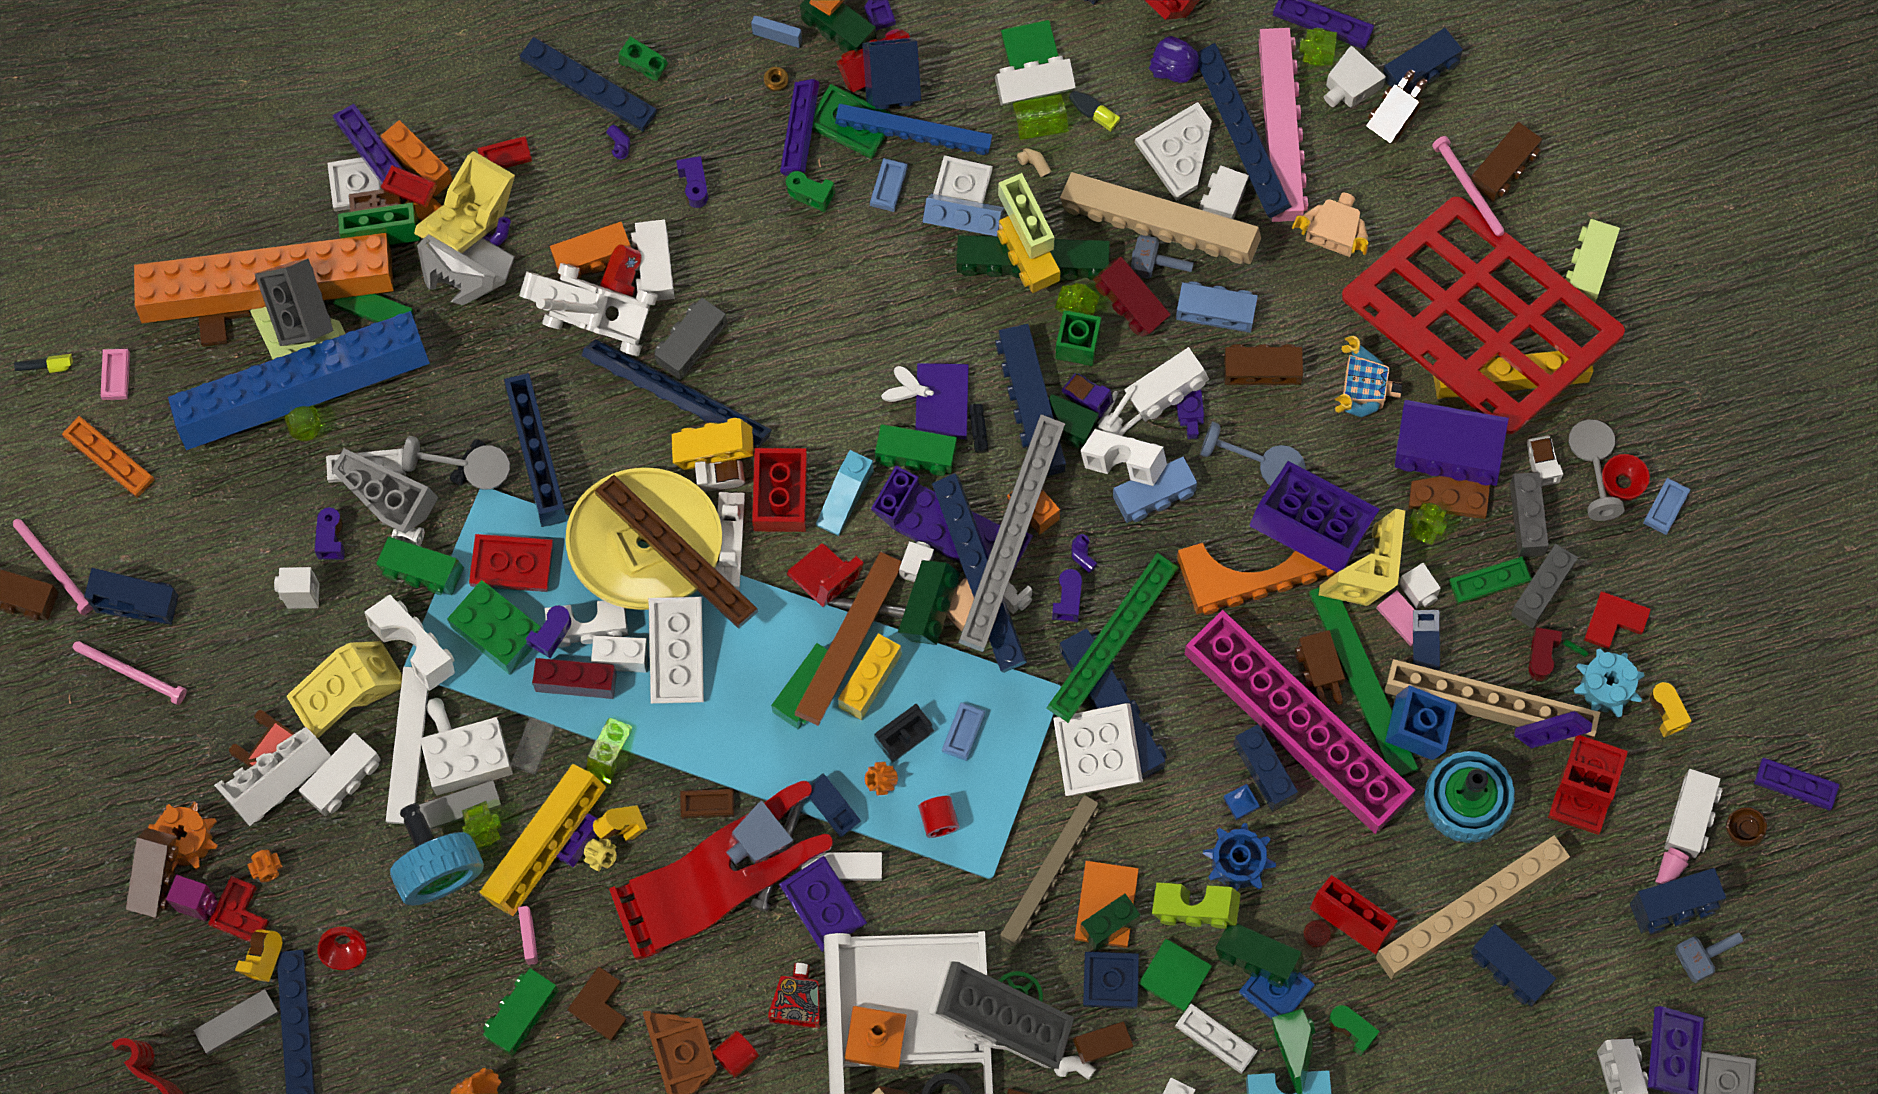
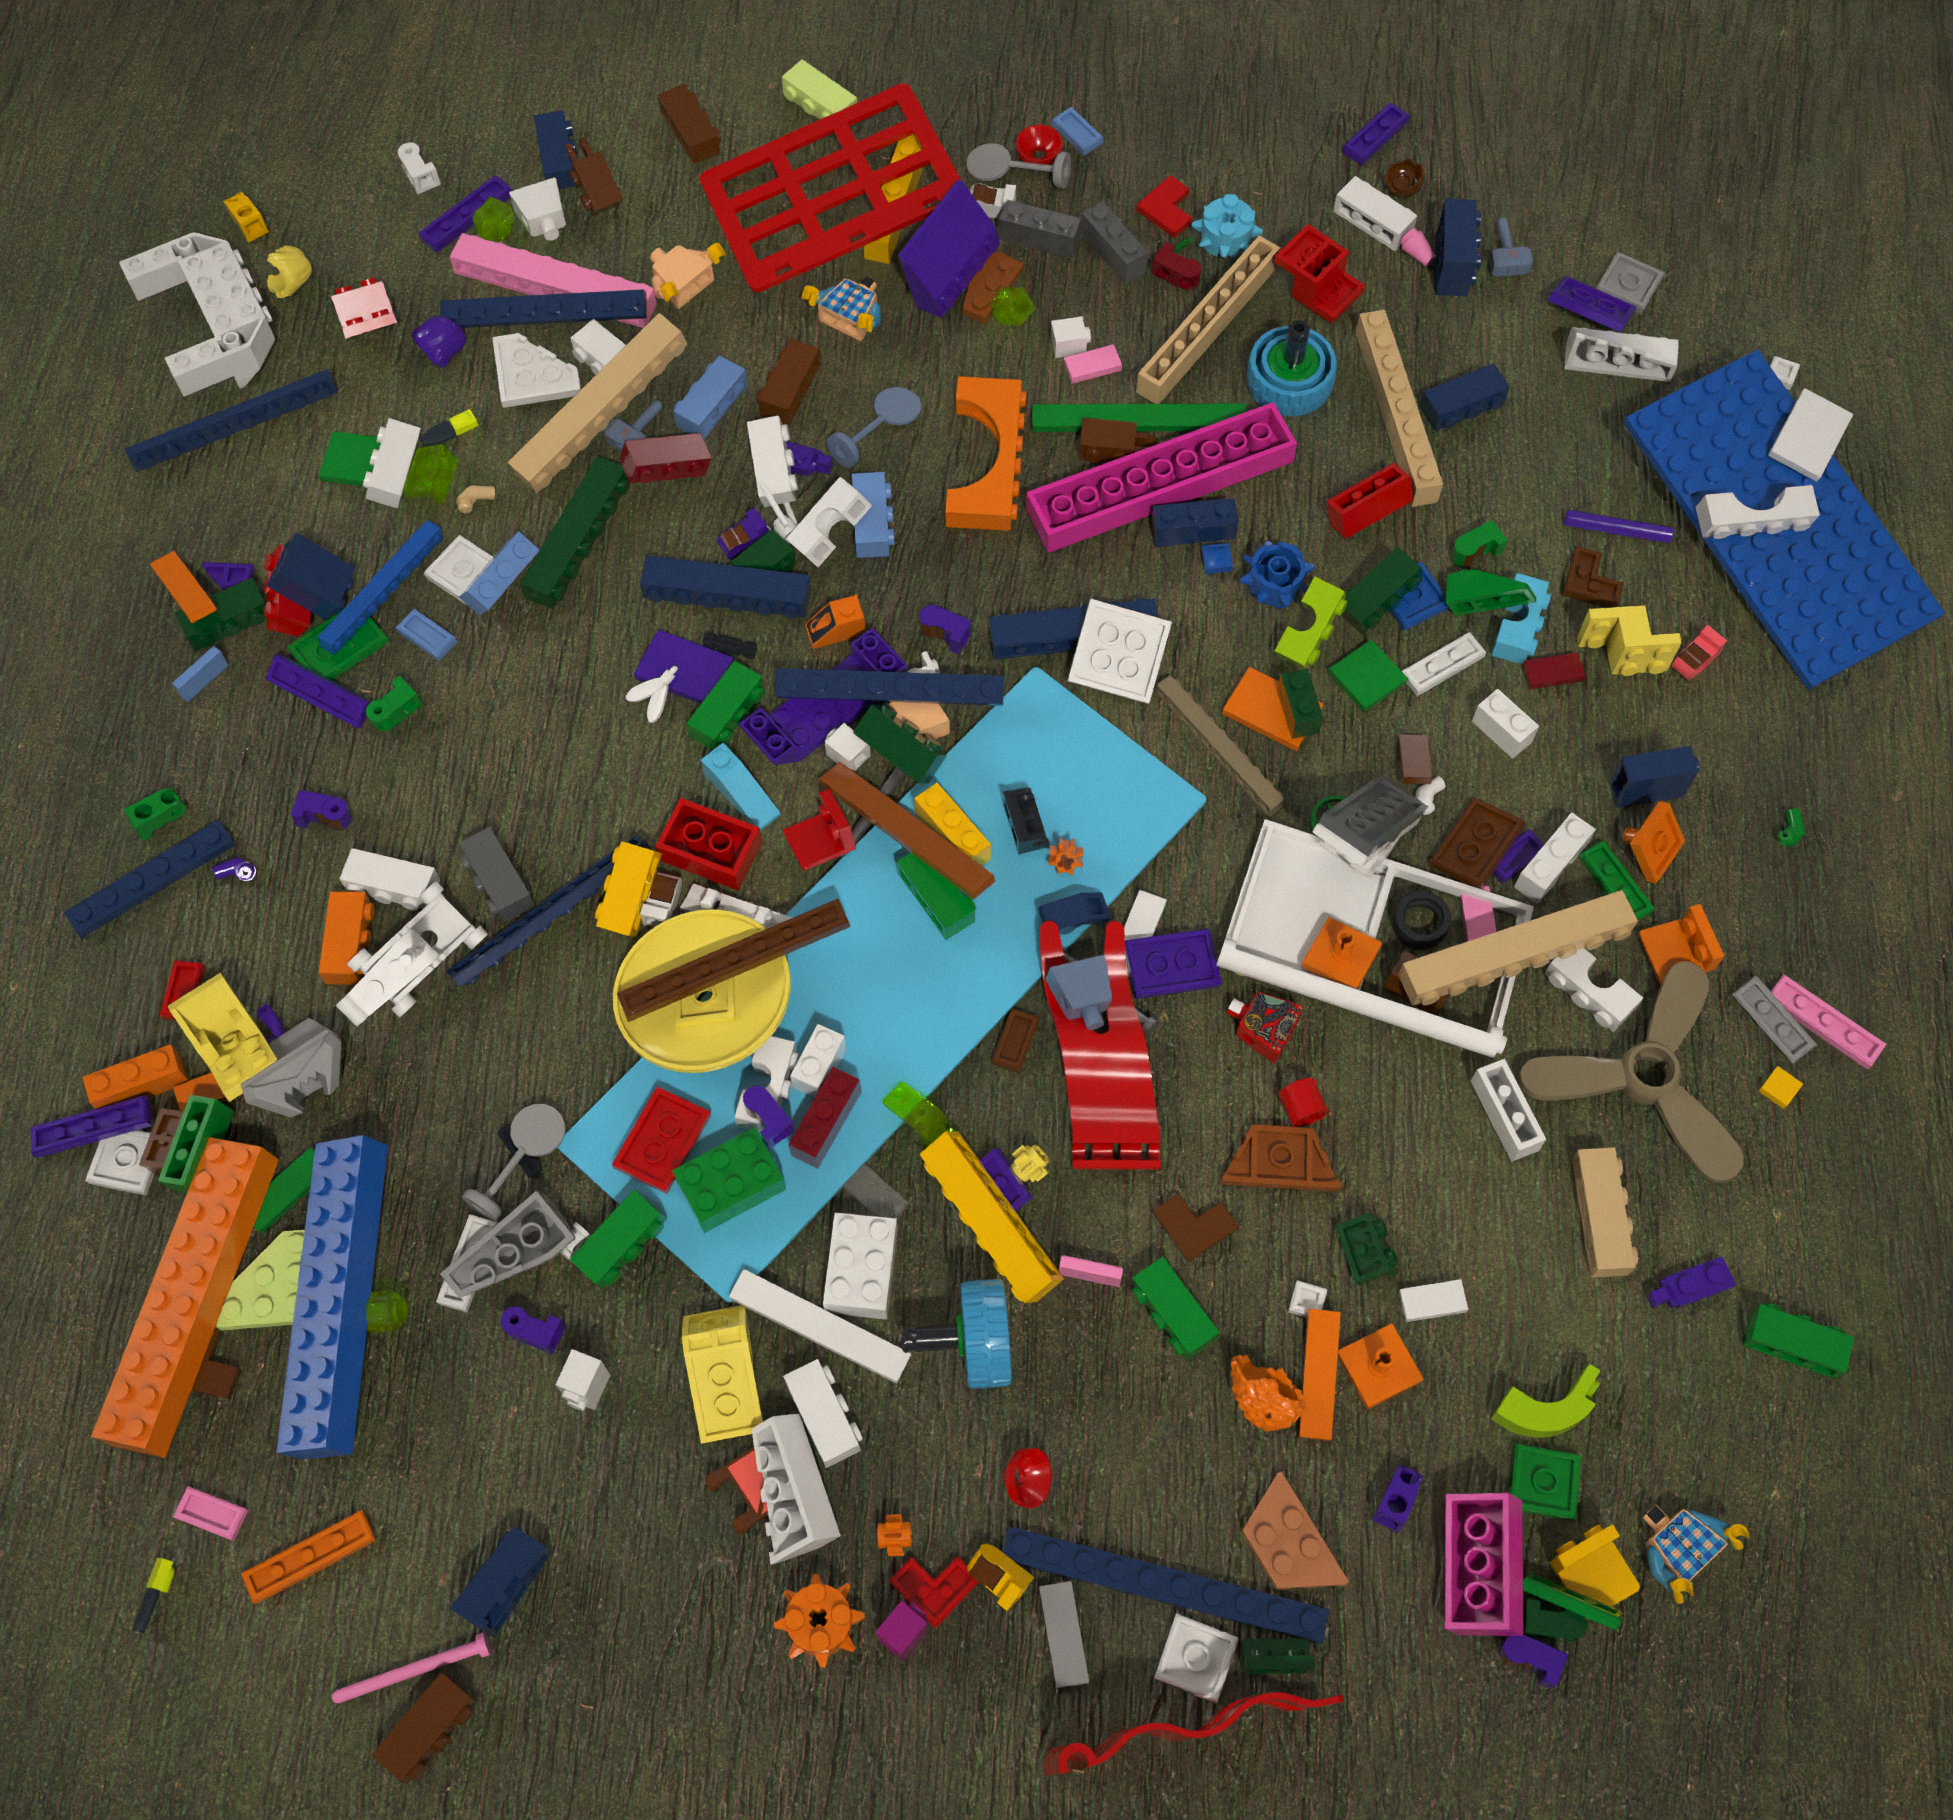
camera: 70 degrees left, 5 degrees down
bright pink bar [73,641,187,705] -> none
brick [126,828,178,918] -> none
dark grey slope [255,258,334,346] -> none
white arch [365,595,455,691] -> none
red tile [381,165,437,208] -> none
light grey tile [419,780,502,830] -> none
white arm [426,698,452,733] -> none
clear neon green brick [461,801,502,848] -> none
dark blue brick [504,373,566,527] -> none
yellow leg [593,805,648,841] -> none
red leg [600,244,641,297] -> none
white tile [648,597,704,704] -> none
pearl gold plate [764,67,789,91] -> none
red piece [918,796,960,838] -> none
medium blue tile [942,702,985,761] -> none
light grey plate [958,415,1065,652] -> none
yellow brick [997,216,1060,293] -> none
yellowish green brick [998,173,1054,259] -> none
green tile [1046,552,1179,723] -> none
clear neon green brick [1055,283,1100,316] -> none
green head [1055,310,1101,366] -> none
dark purple arm [1072,534,1098,573] -> none
dark blue plate [1083,952,1139,1009] -> none
dark purple slope [1249,461,1380,573] -> none
clear red plate [1303,920,1331,947] -> none
light yellow bracket [1319,509,1405,606] -> none
blue brick [1385,685,1457,760] -> none
dark blue slope [1413,610,1440,671] -> none
bright pink bar [1432,136,1504,236] -> none
green tile [1449,556,1532,605] -> none
dark purple tile [1514,711,1593,749] -> none
yellow leg [1650,682,1692,737] -> none

